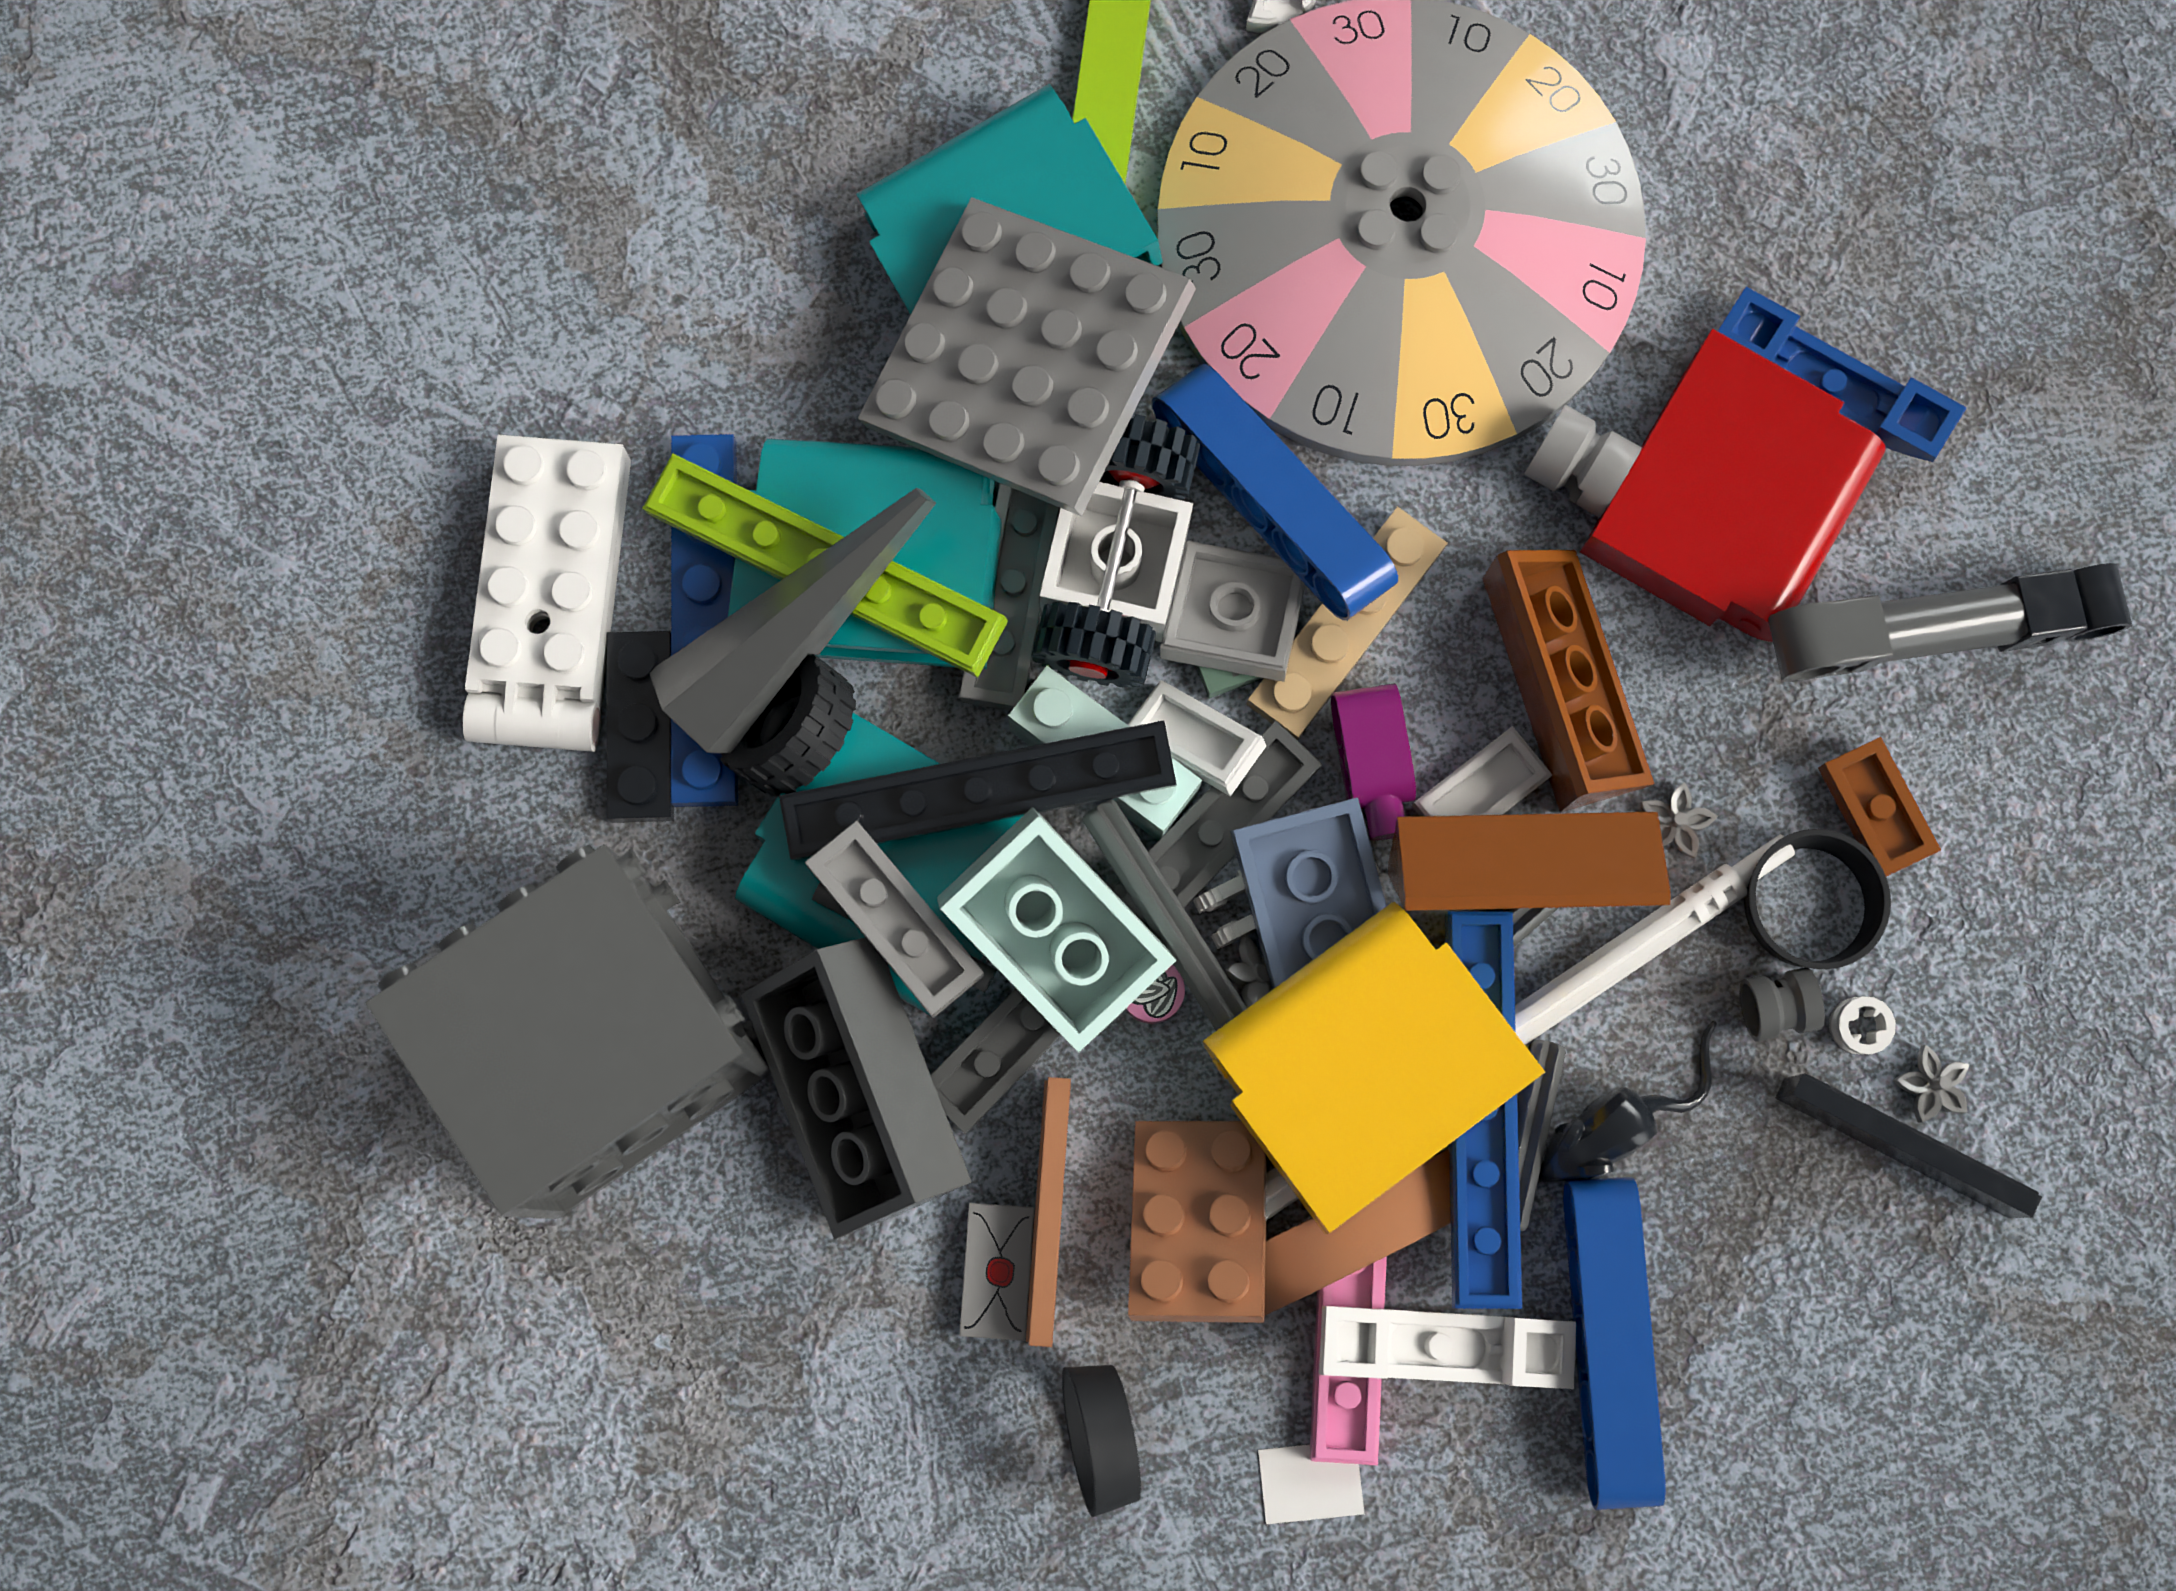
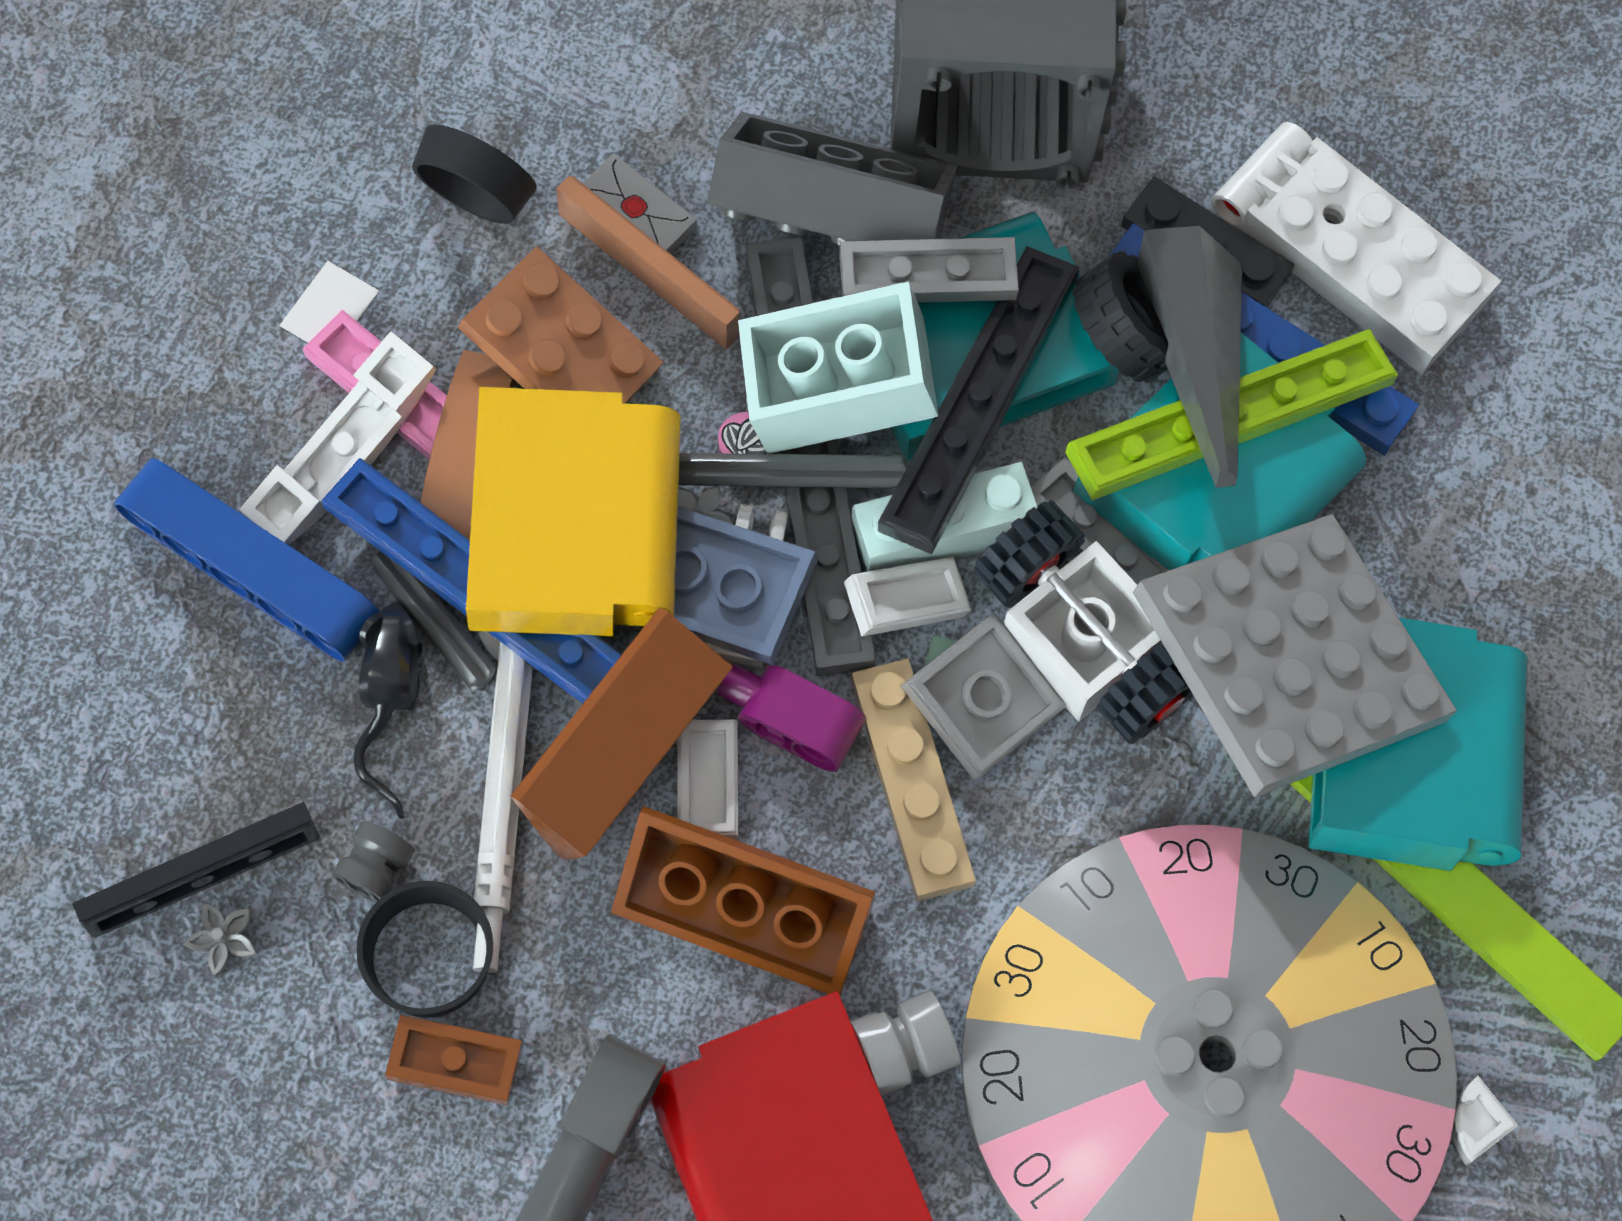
camera: 125 degrees right, 10 degrees down
blue beam [1151,364,1398,621] -> none
light grey plant [1640,782,1718,859] -> none
white bush [1829,996,1896,1054] -> none

